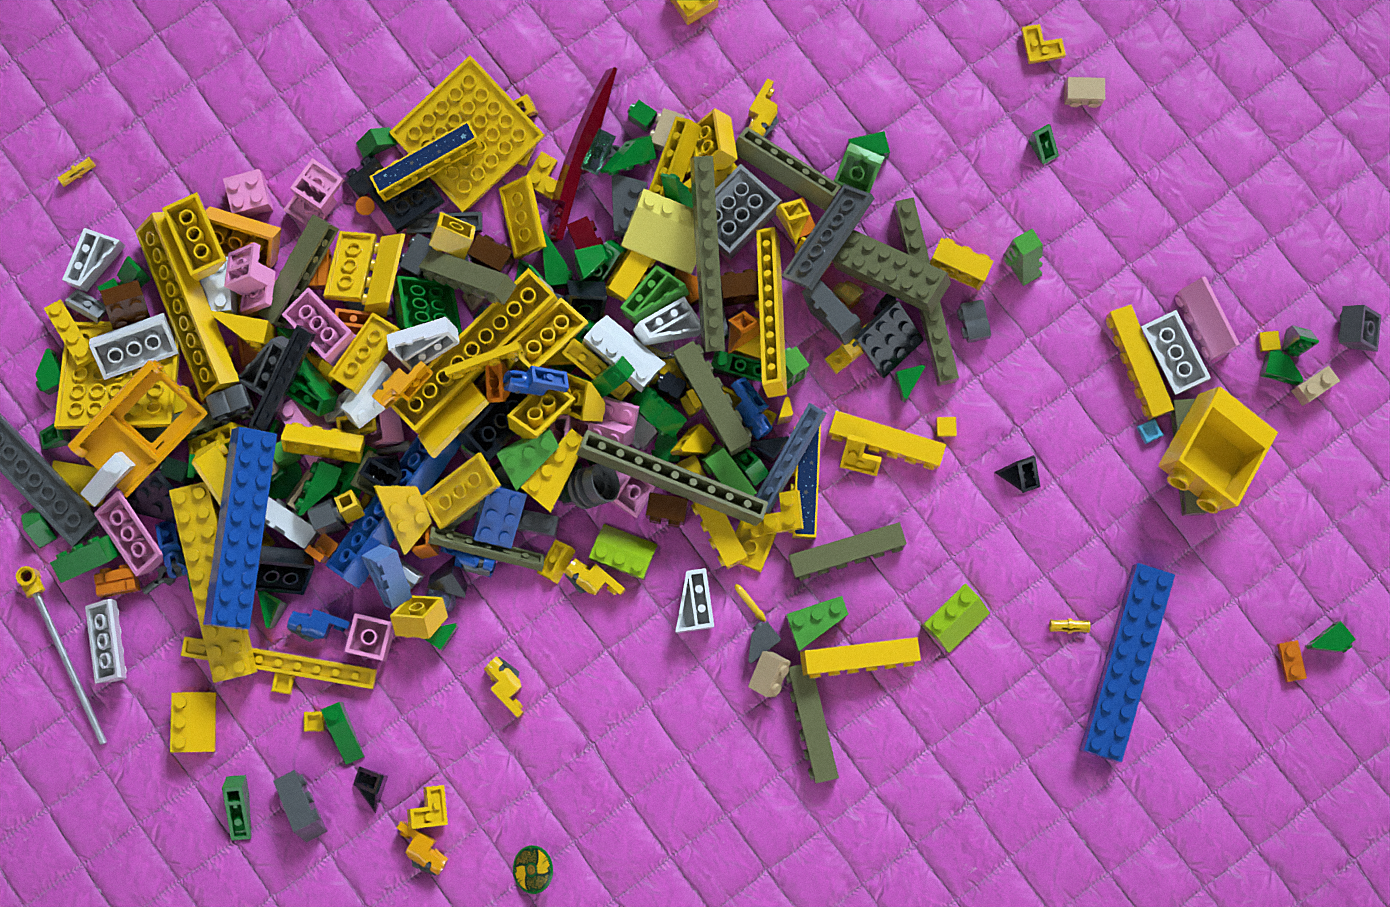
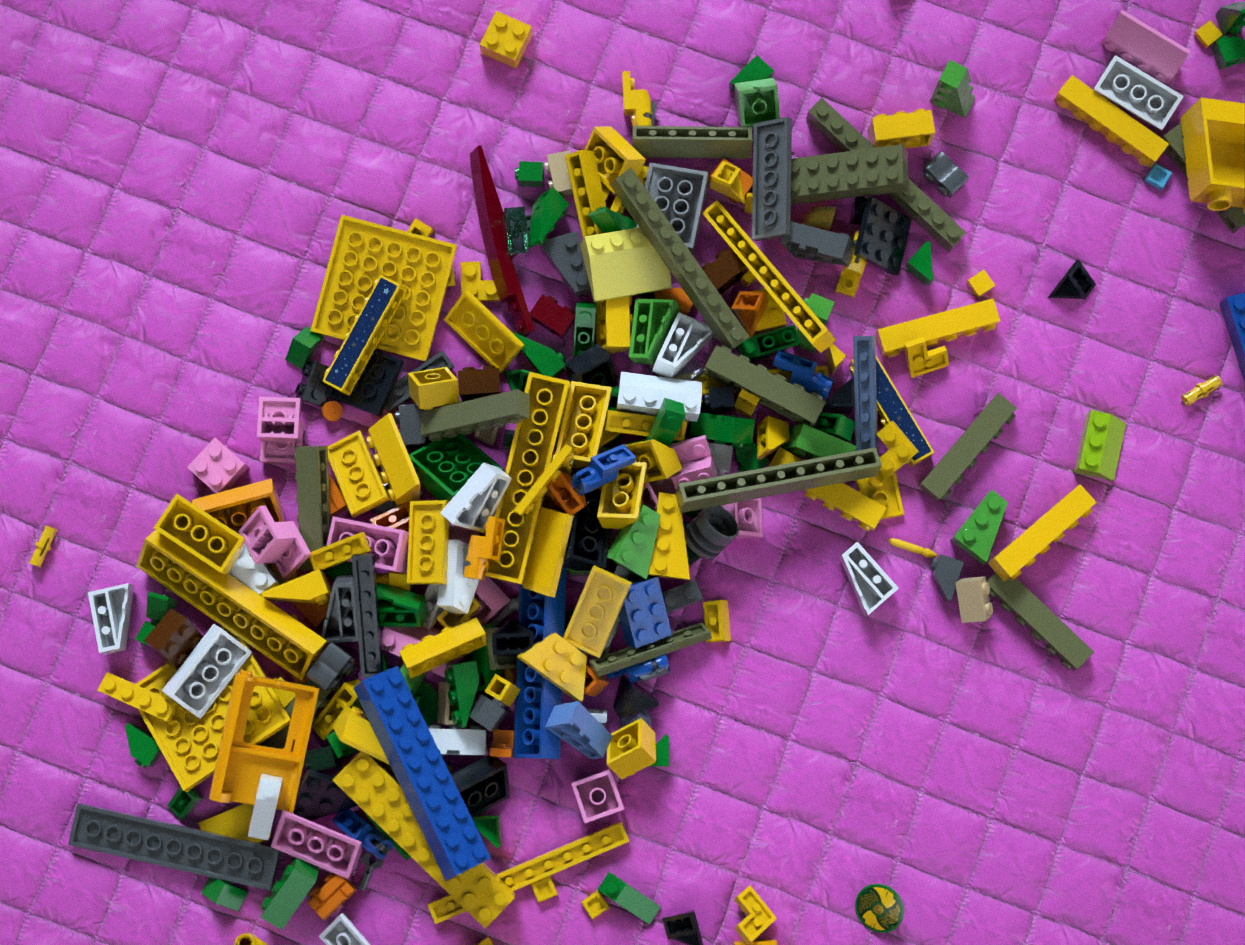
camera: 30 degrees left, 0 degrees up
light grey plate [65,289,107,323] -> none
blue plate [287,609,352,642] -> none
yellow plate [484,656,524,718] -> none
yellow plate [564,558,626,596] -> none
green slope [574,244,608,281] -> none
lime slope [589,524,658,581] -> none
reddish brown brick [645,492,688,528] -> none
none -> yellow tile [309,532,371,571]

